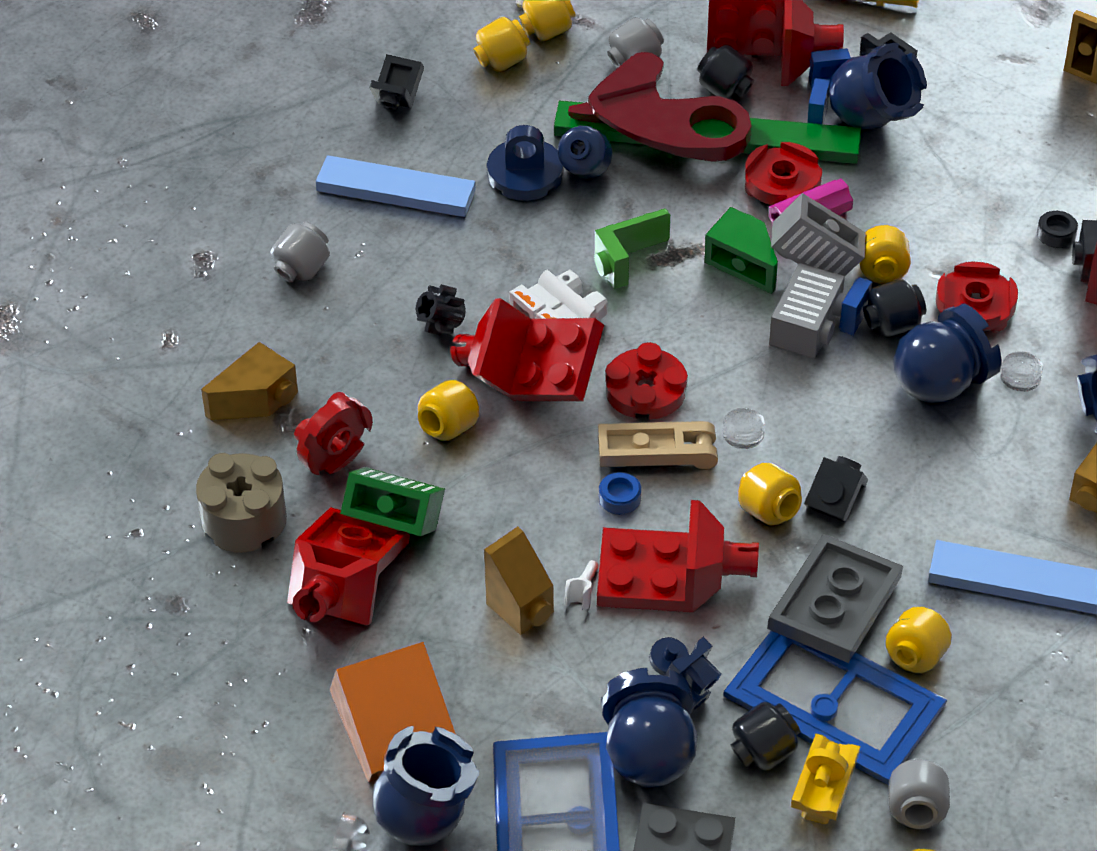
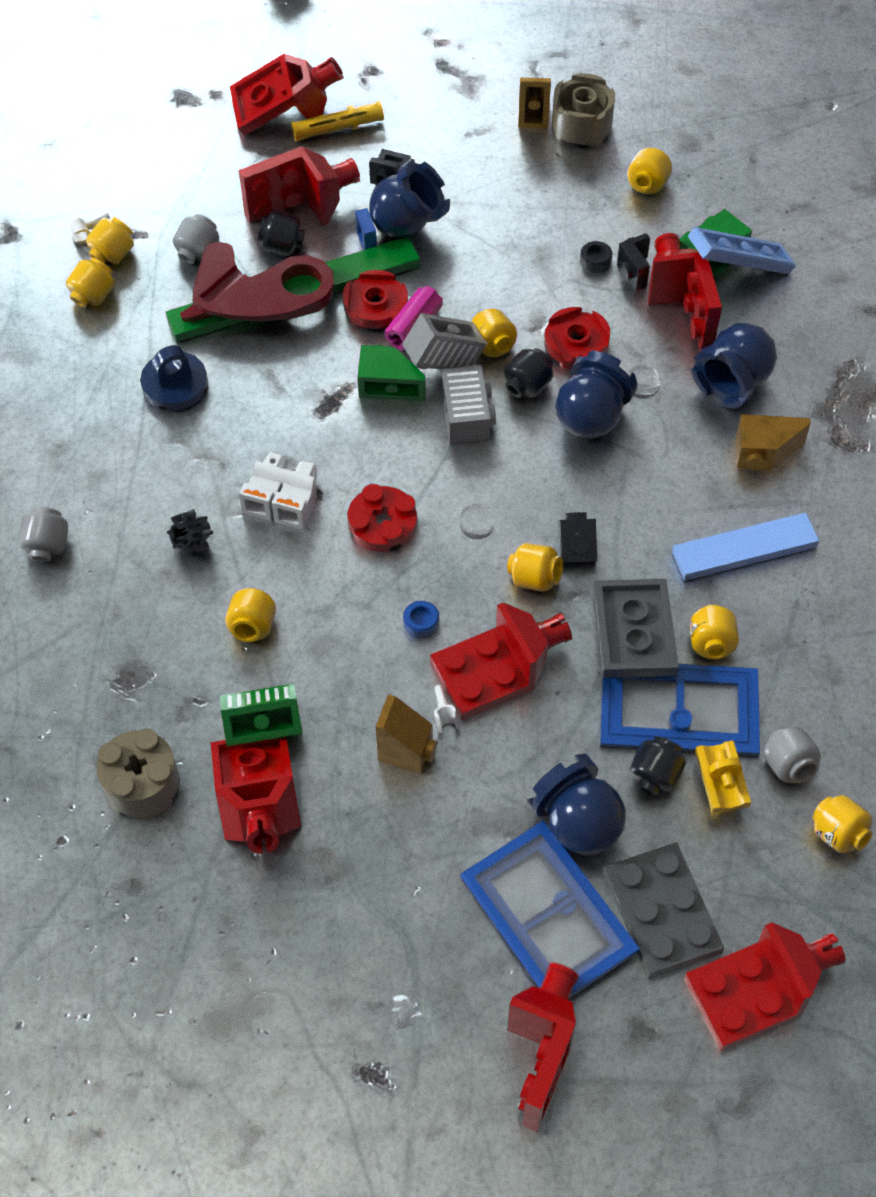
camera: 30 degrees left, 10 degrees up
pearl gold slope [201,342,298,420] -> none
red plate [294,392,373,475] -> none
light blue tile [316,155,476,217] -> none
orange slope [330,642,456,782] -> none
black bracket [369,54,424,109] -> none
dark blue tile [373,726,479,847] -> none
red plate [450,298,604,402] -> none
dark blue head [558,125,613,179] -> none
bright green bracket [594,208,671,289] -> none
tan plate [598,421,718,470] -> none
dark blue hips [649,636,722,712] -> none
blue tile [809,48,851,90] -> none
blue tile [839,277,872,336] -> none

